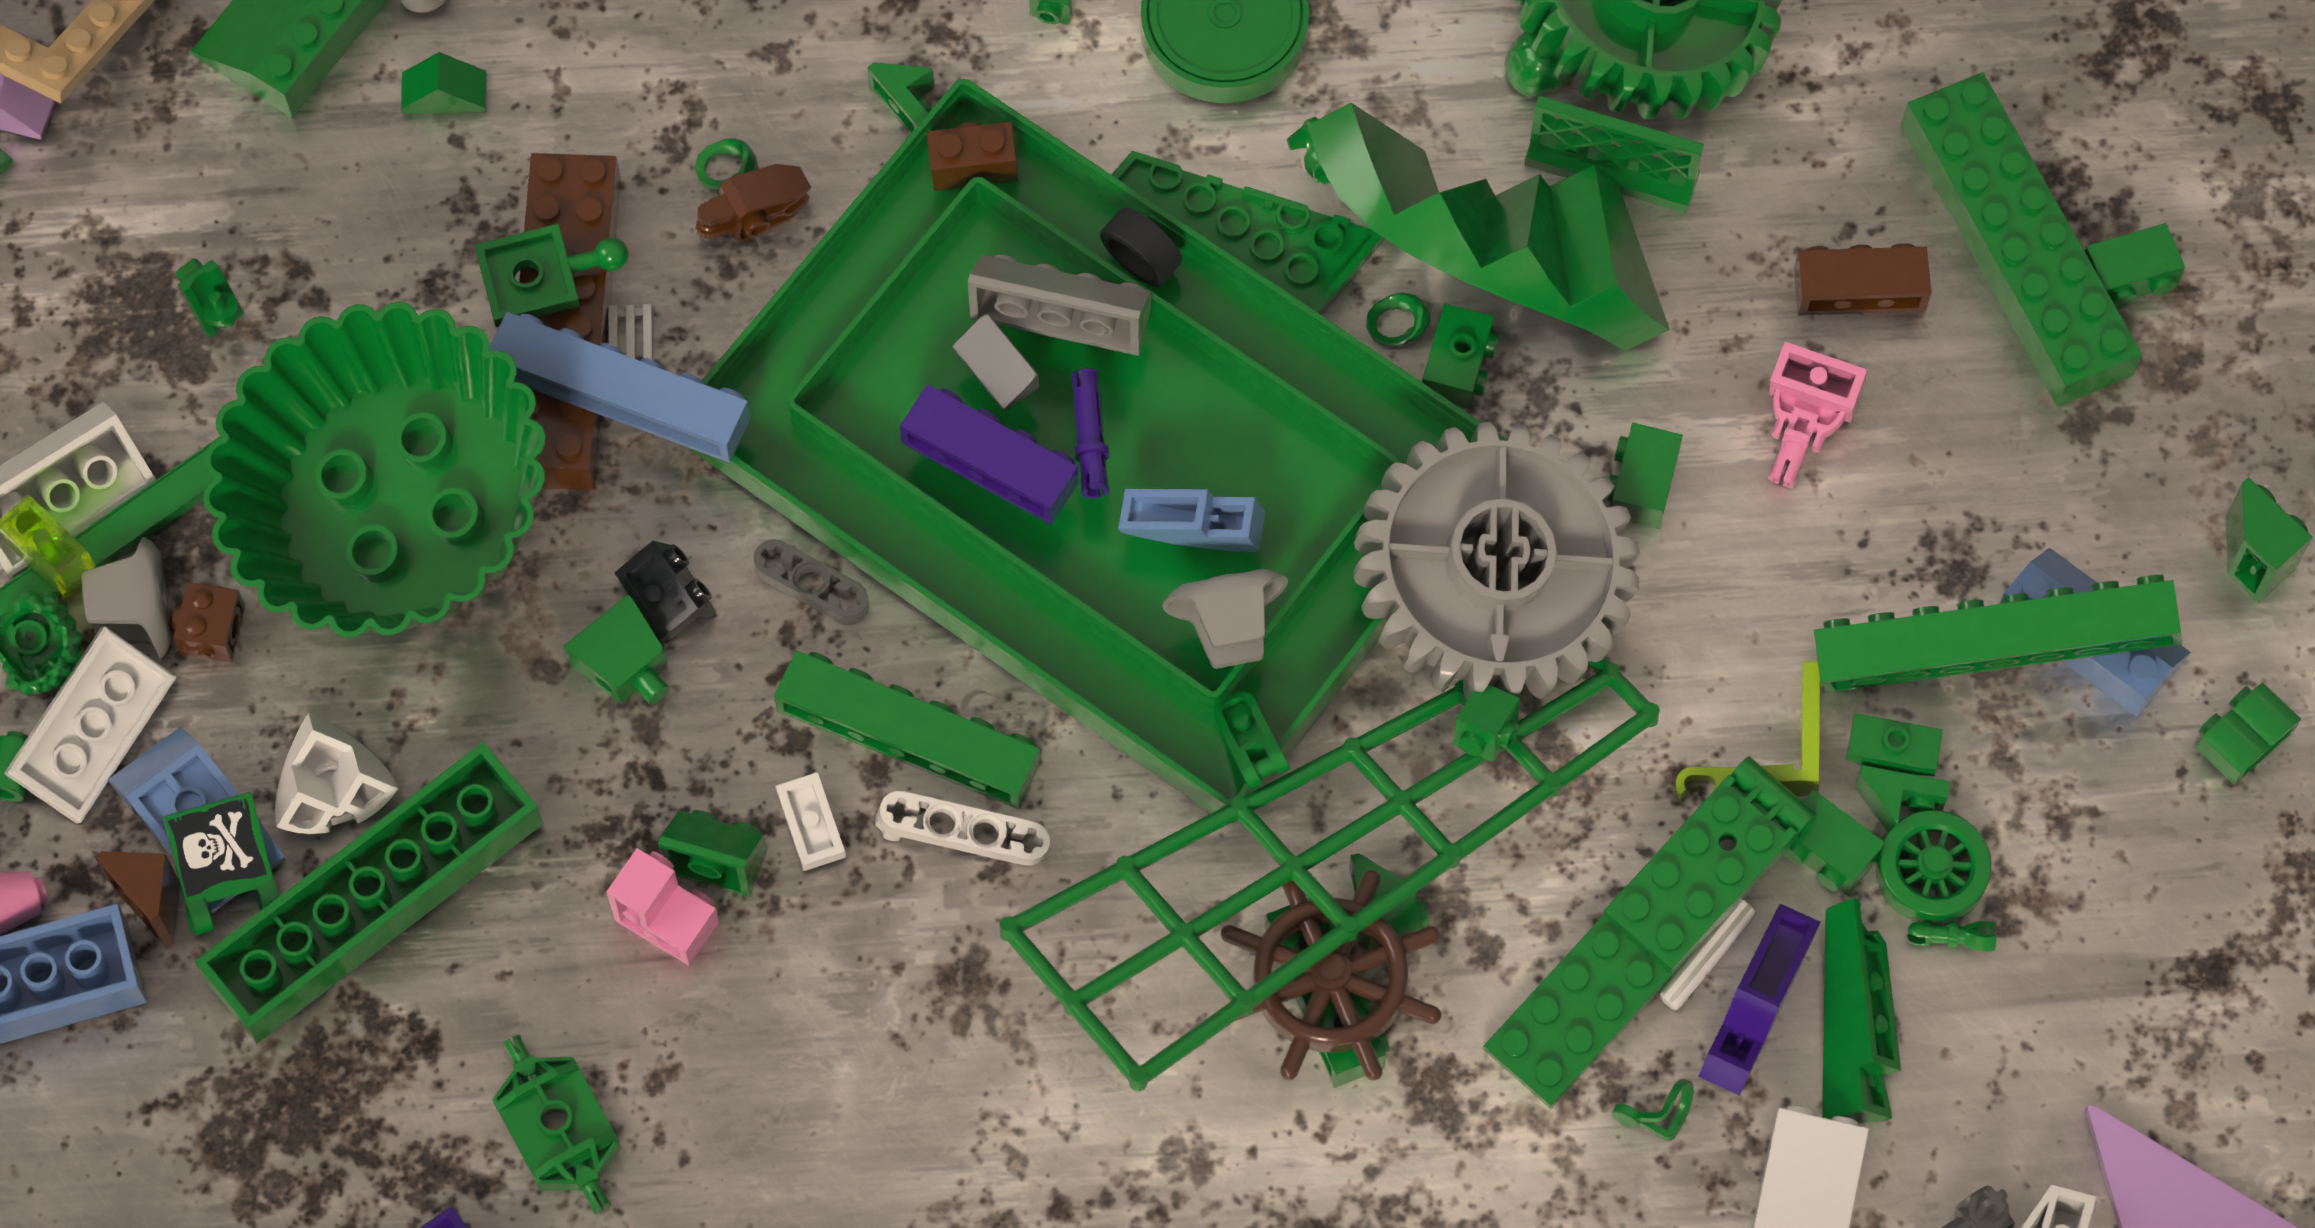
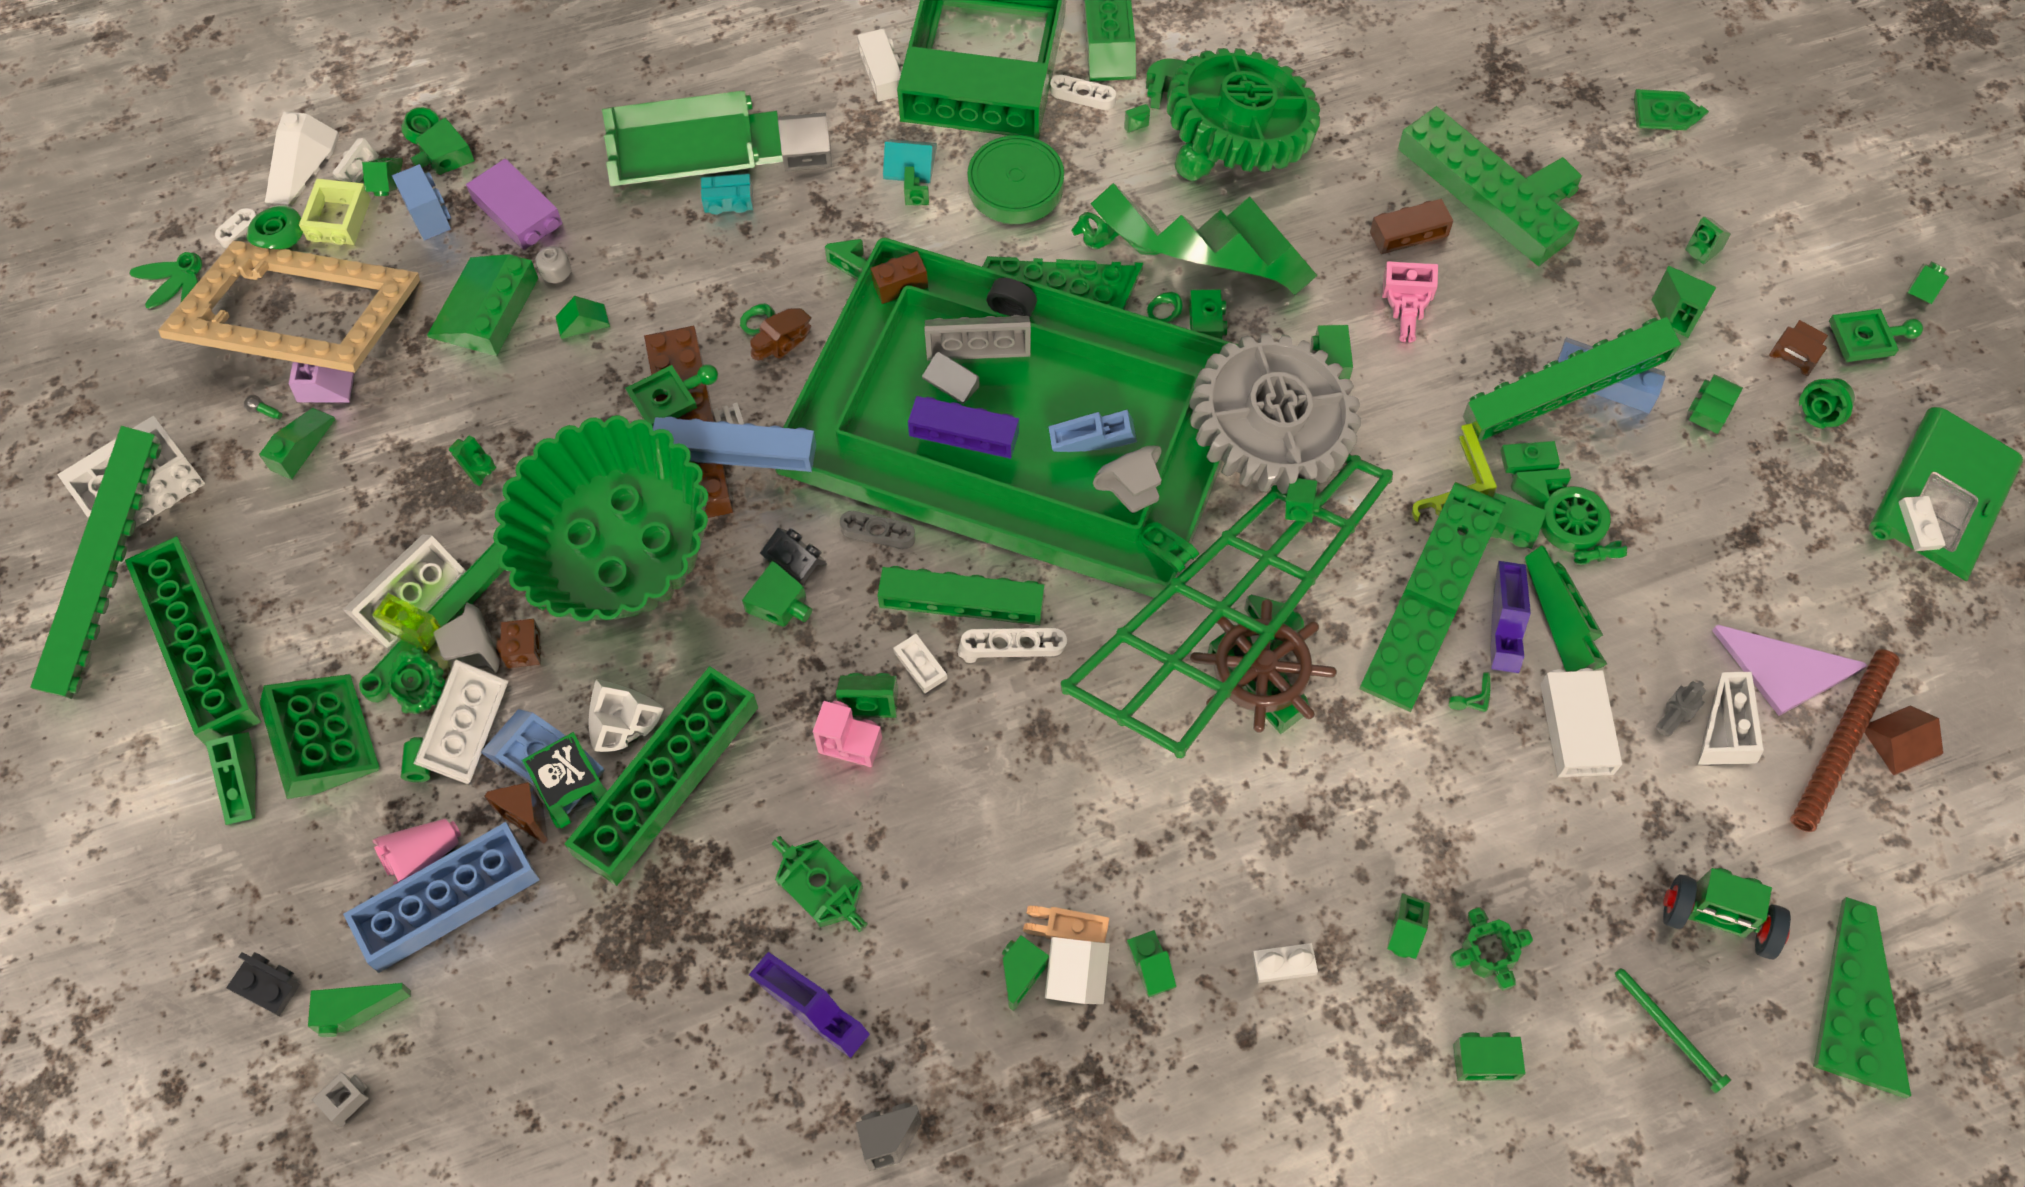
camera: 15 degrees left, 5 degrees down
dark purple pin [1071,368,1109,499] -> none
green fence [1524,96,1704,214] -> none
white axle [1659,900,1756,1010] -> none

